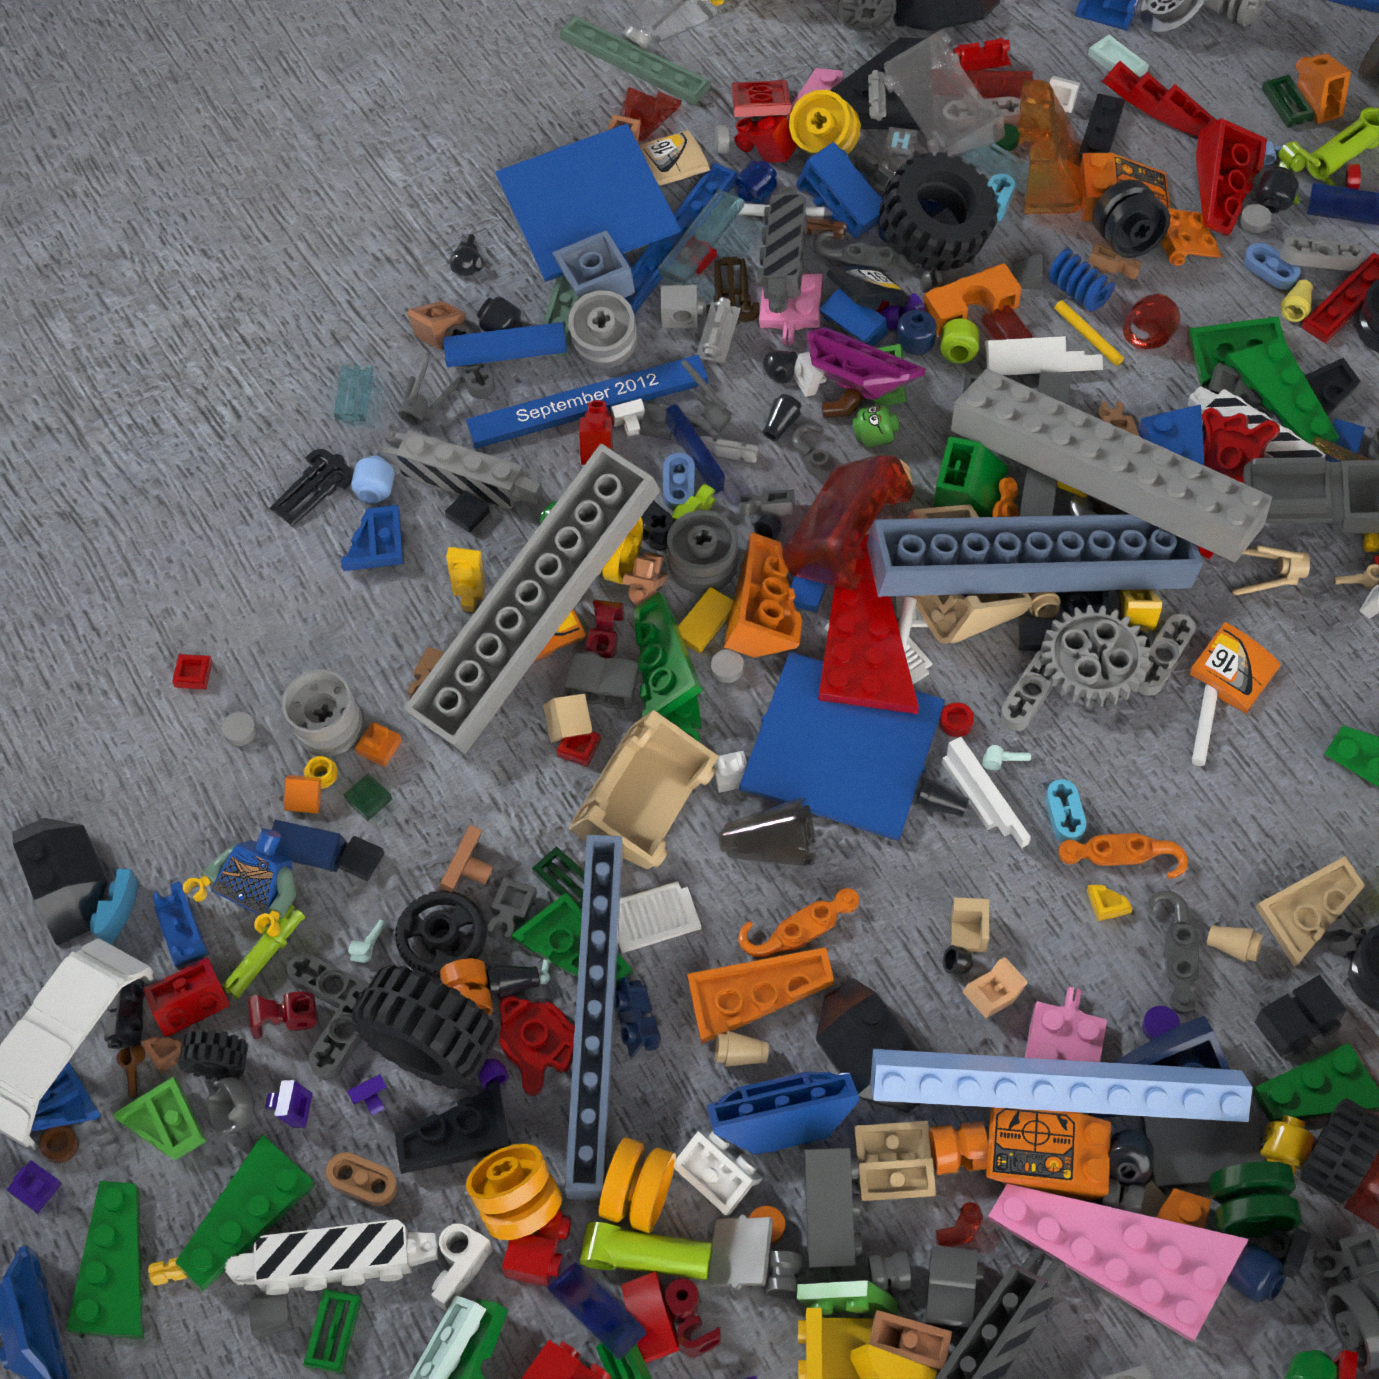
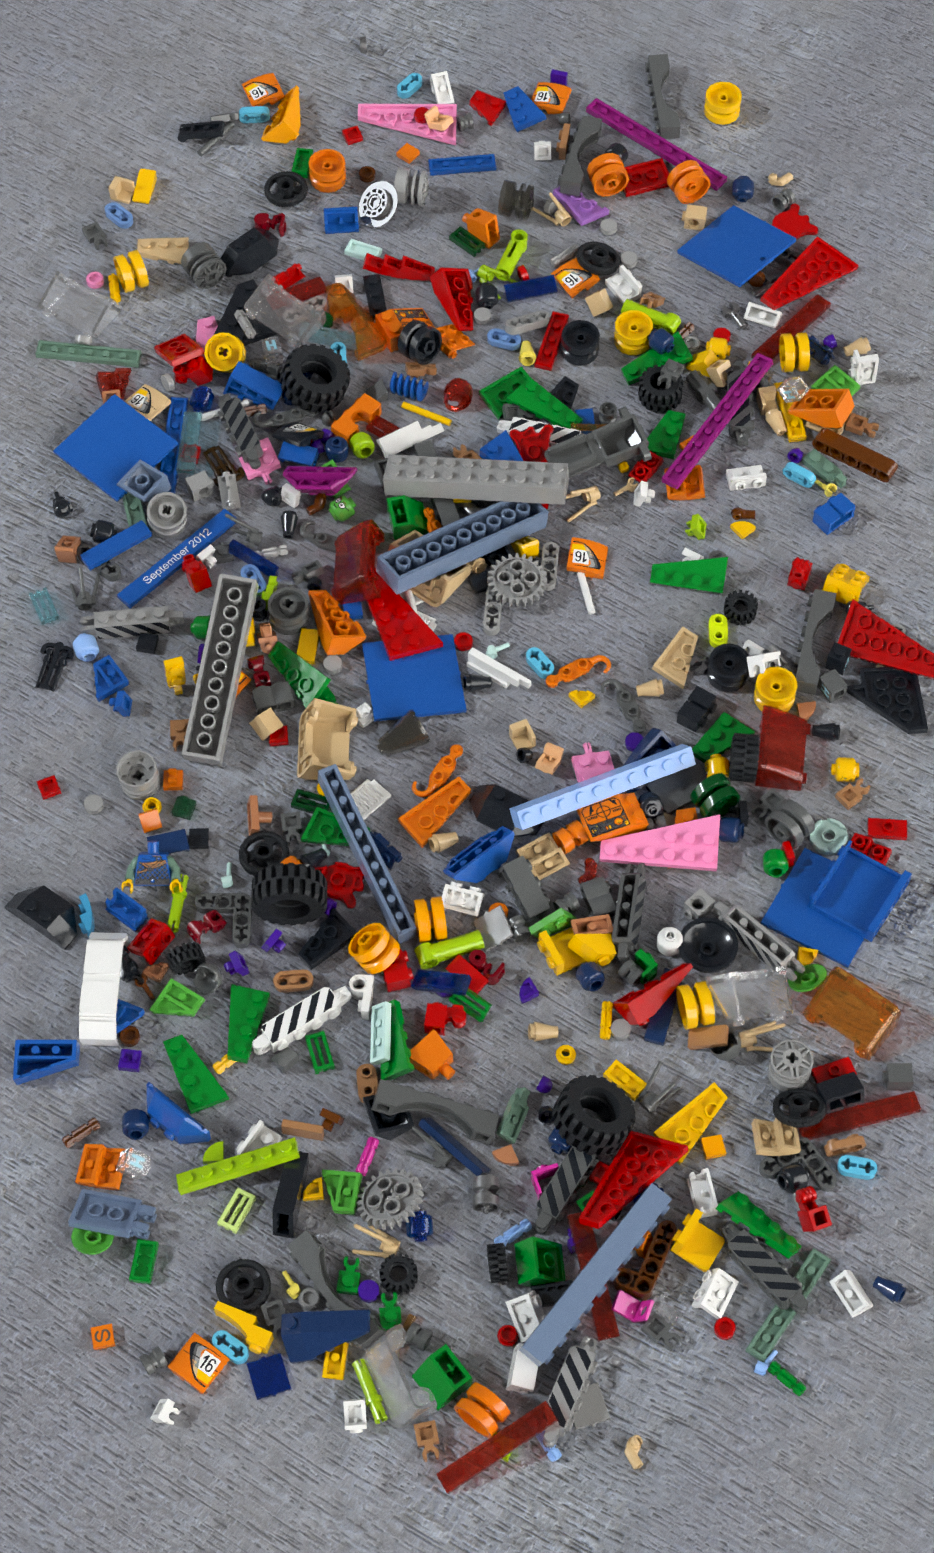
camera: 30 degrees left, 0 degrees up
none -> blue tile [109,690,132,717]

